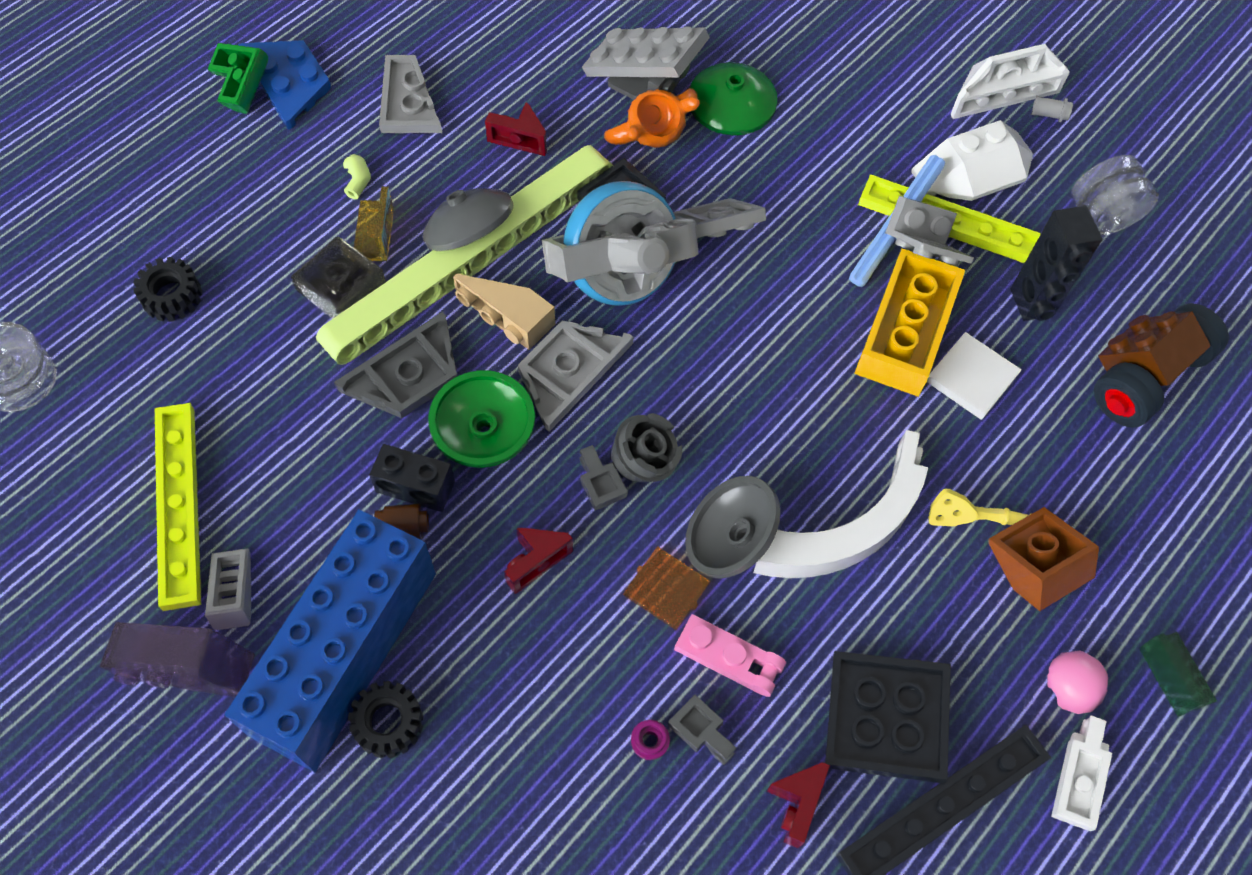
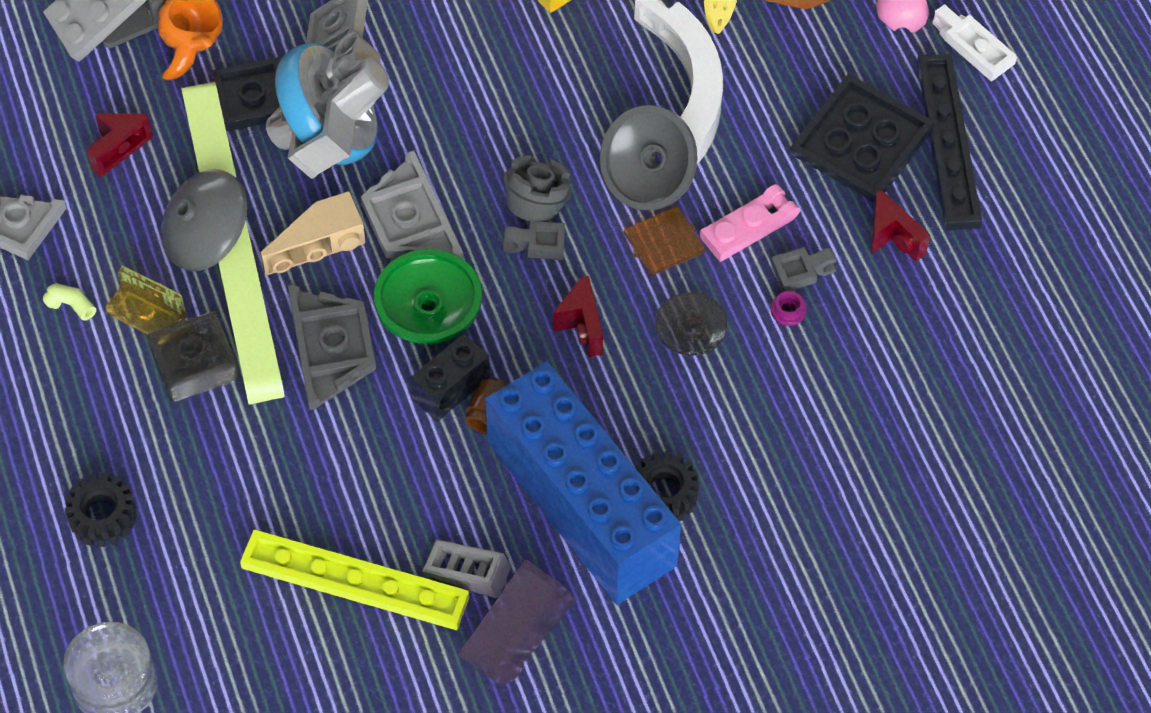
camera: 60 degrees left, 5 degrees down
none -> clear smoke dish [655,293,727,356]

